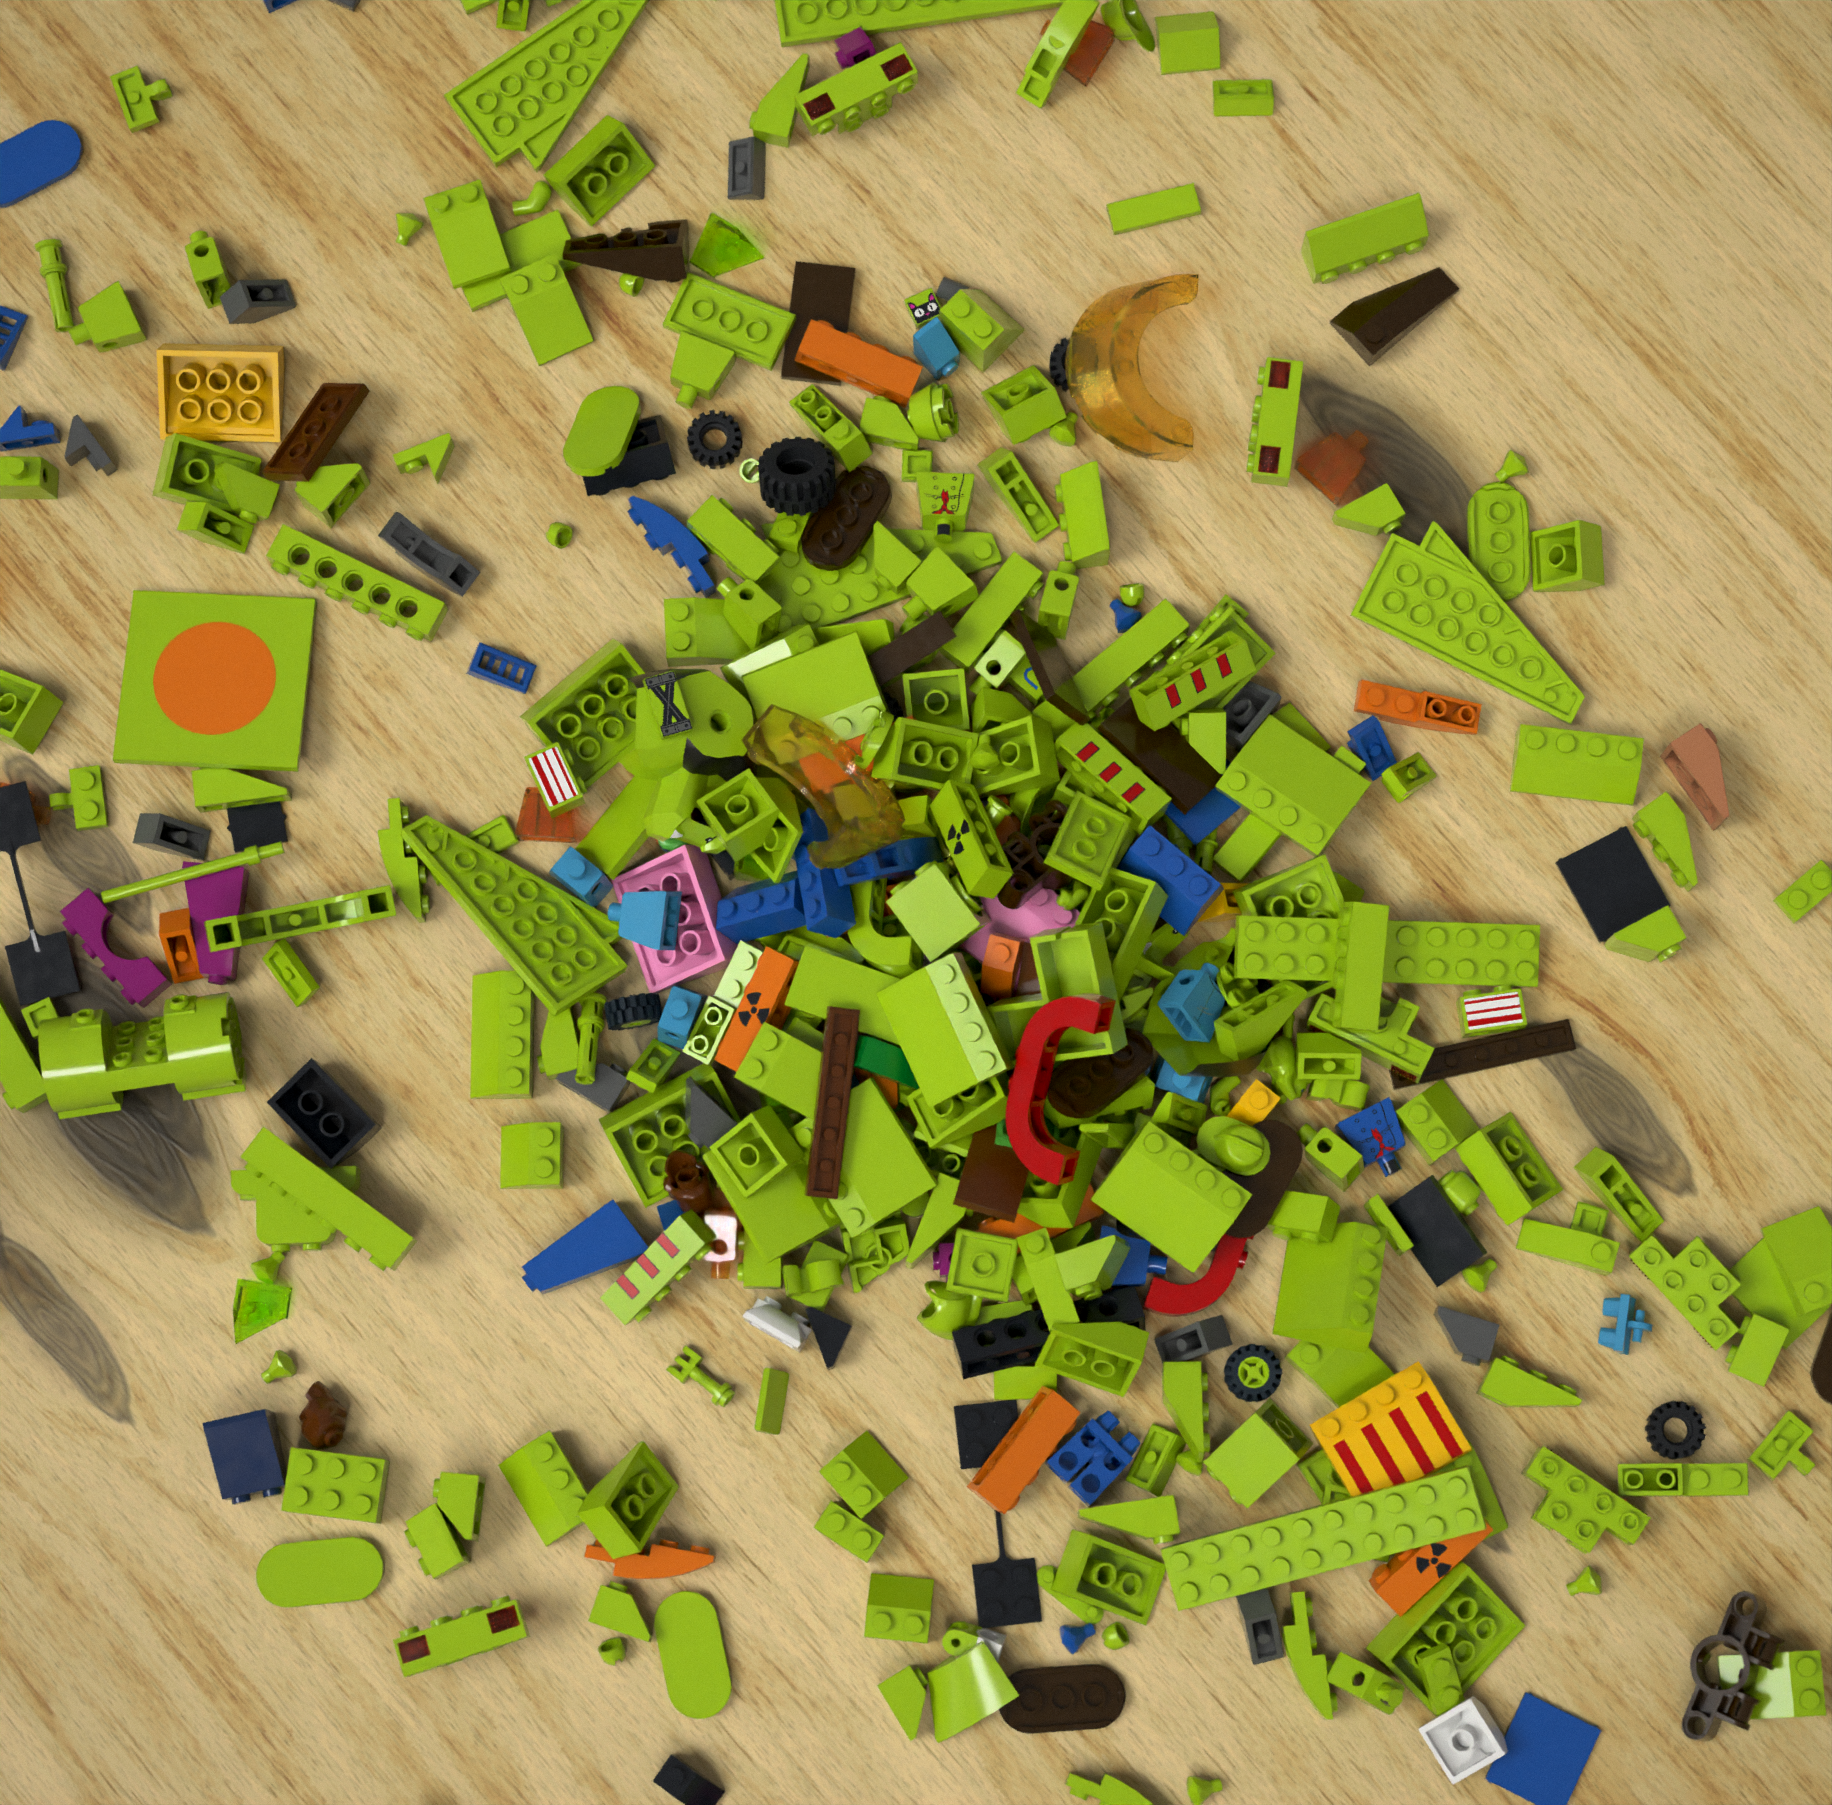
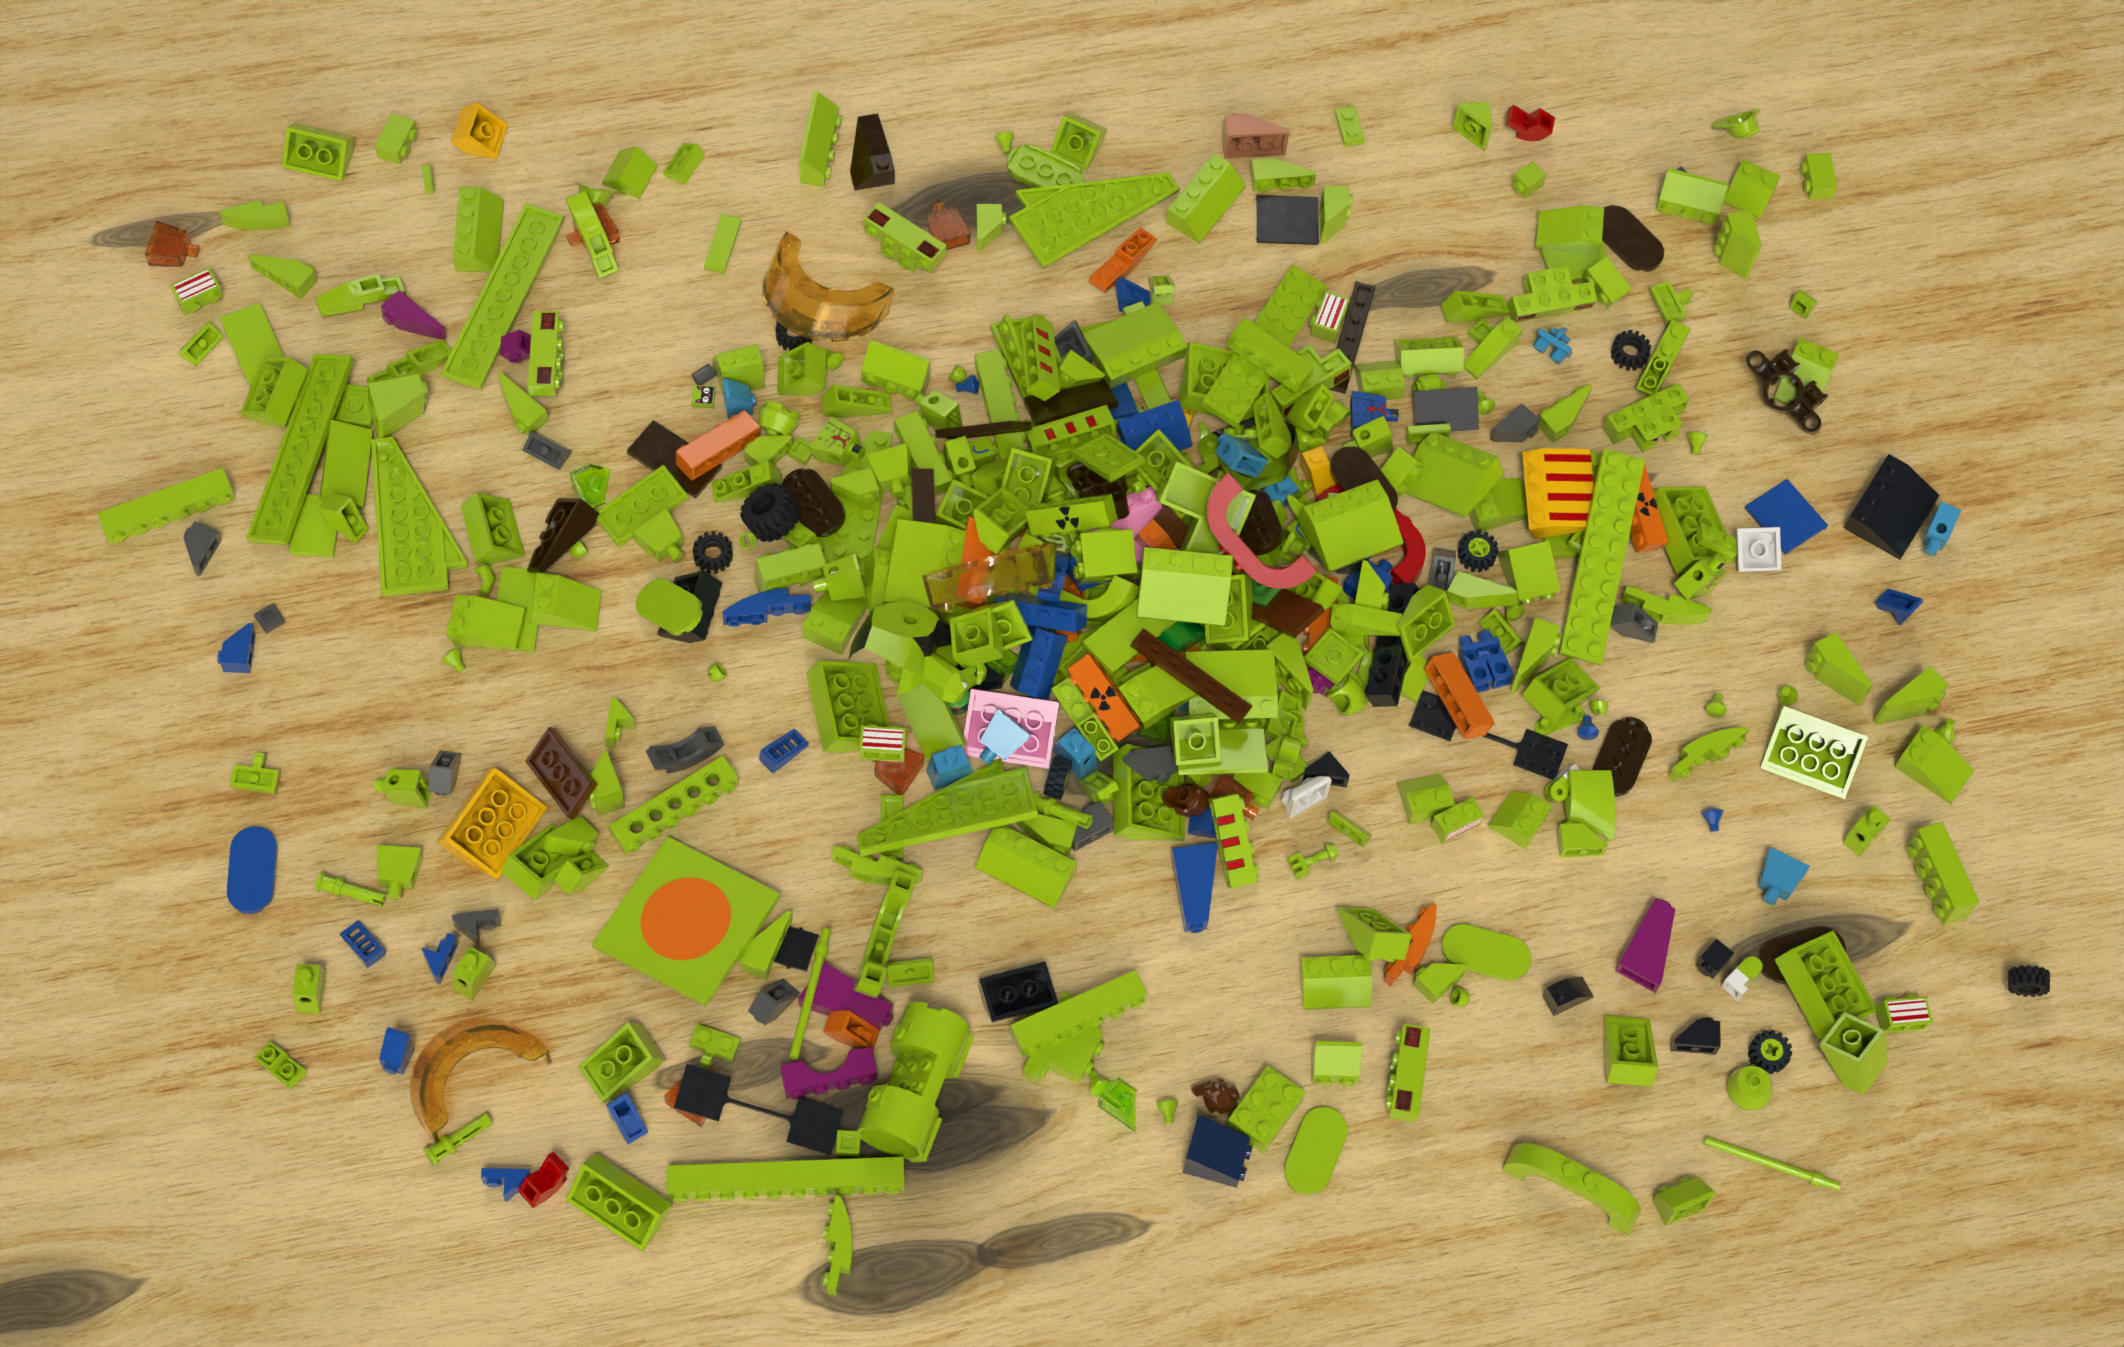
camera: 70 degrees left, 15 degrees down
lime slope [433,1472,486,1541] -> none
lime slope [500,1122,564,1189] -> none
tile [643,670,693,740] -> none
lime tile [853,710,894,769] -> none
lime rock [969,734,1000,770] -> none
lime piece [1197,1116,1271,1176] -> none

